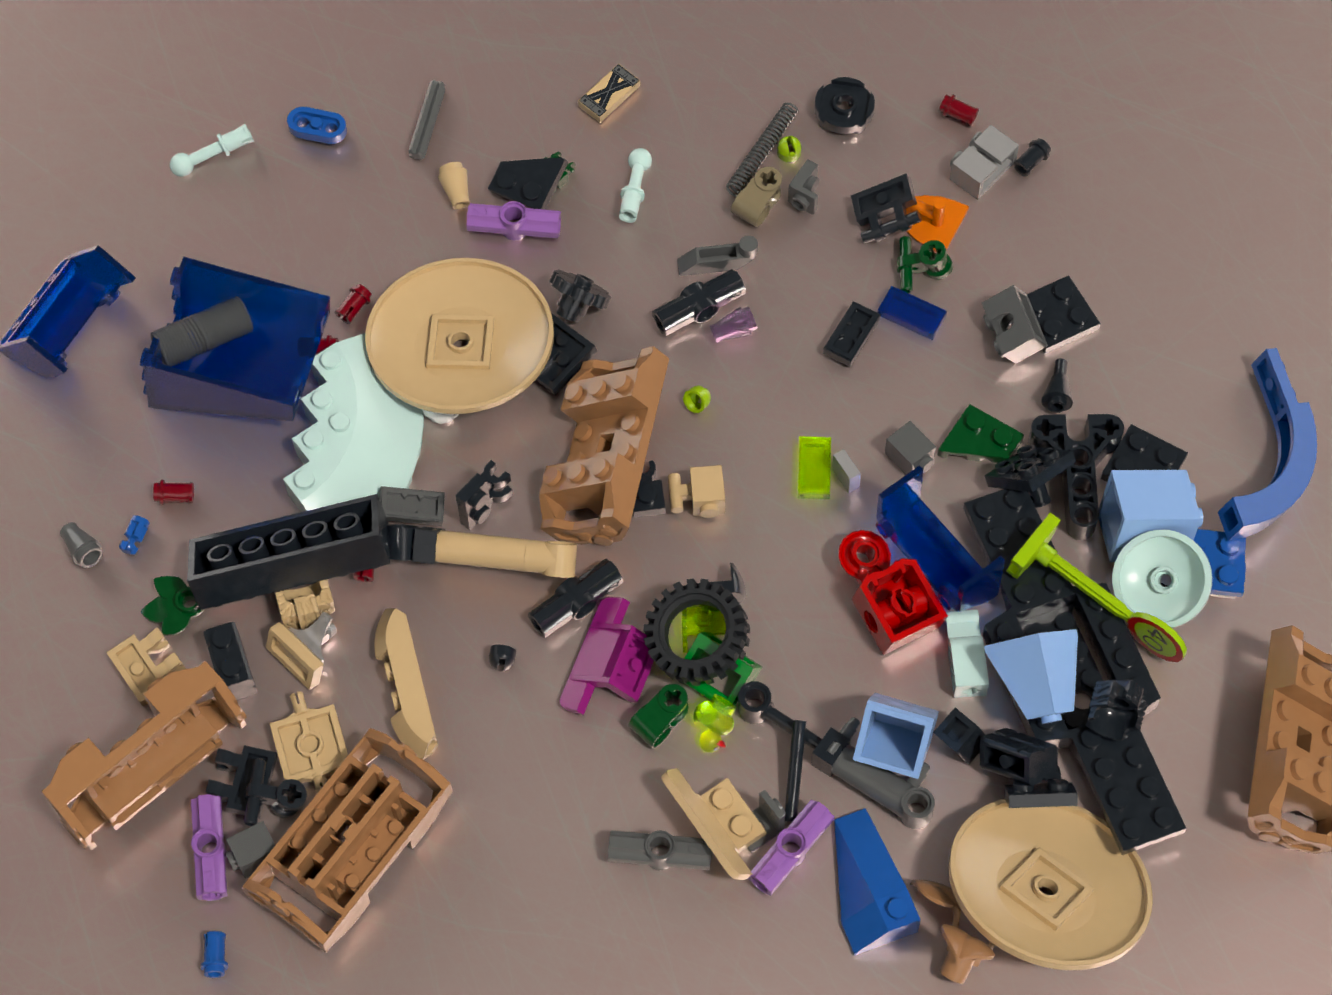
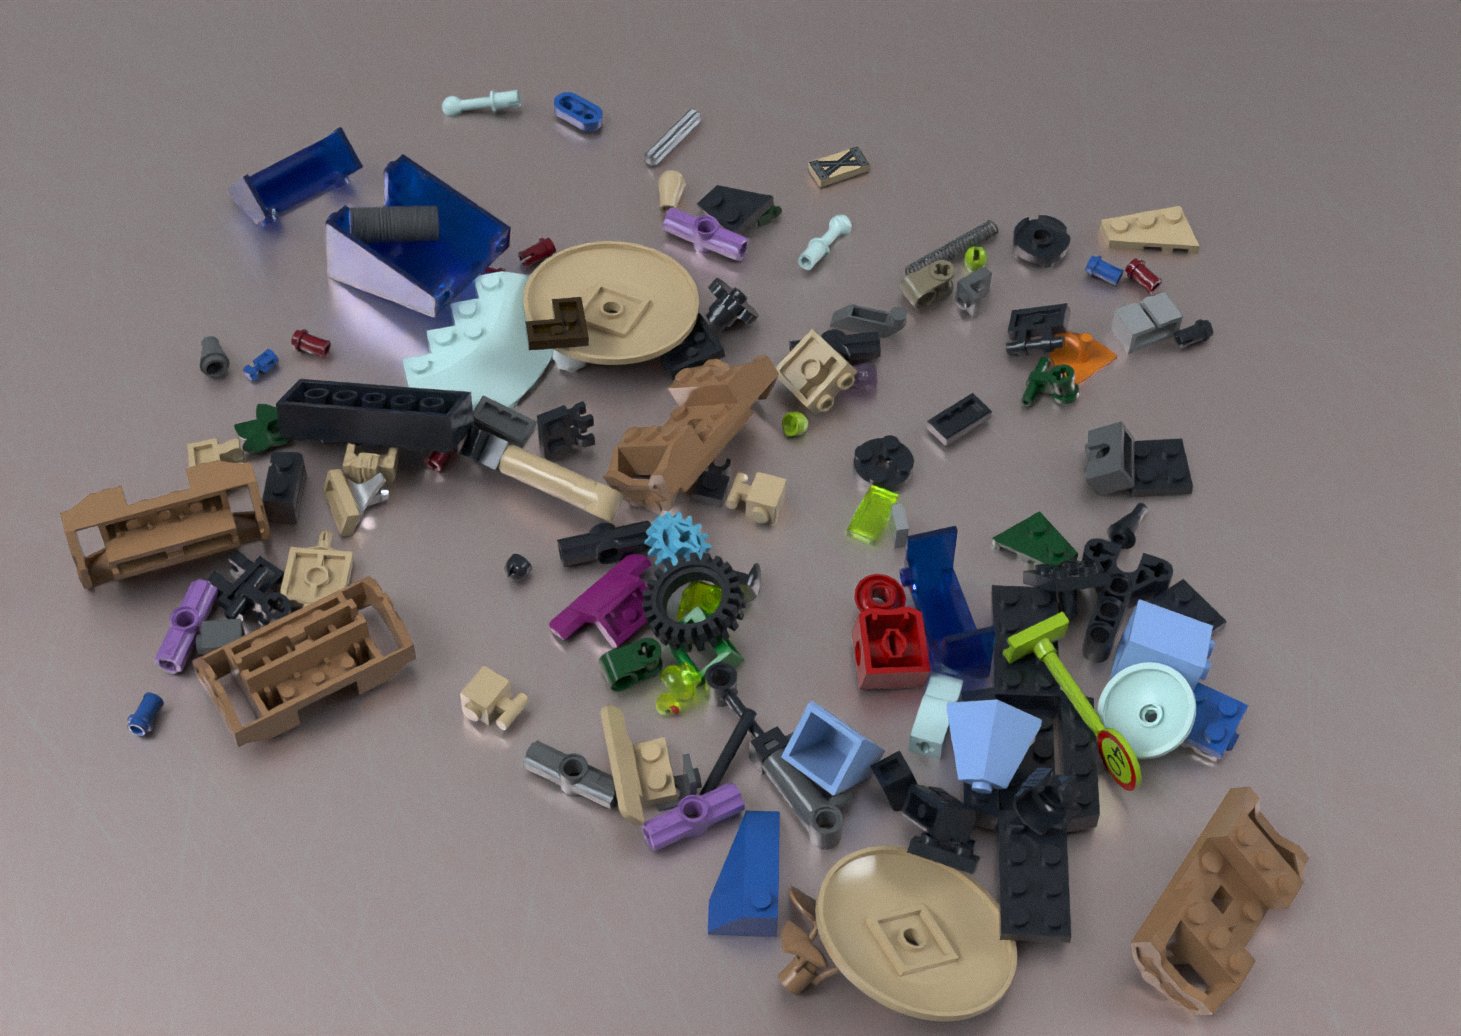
camera: 20 degrees right, 10 degrees down
tan brick [374,608,438,760] -> none
clear blue tile [877,286,947,340] -> none
dark grey brick [885,421,936,479] -> none
arch [1218,348,1317,541] -> none
none -> tan brick [460,665,530,730]
none -> dark brown plate [525,297,589,351]
none -> medium azure gear [645,512,712,572]
none -> tan plate [776,329,858,415]
none -> black plate [853,435,914,494]
none -> blue pin [1085,255,1124,287]
none -> tan wing [1099,206,1200,254]

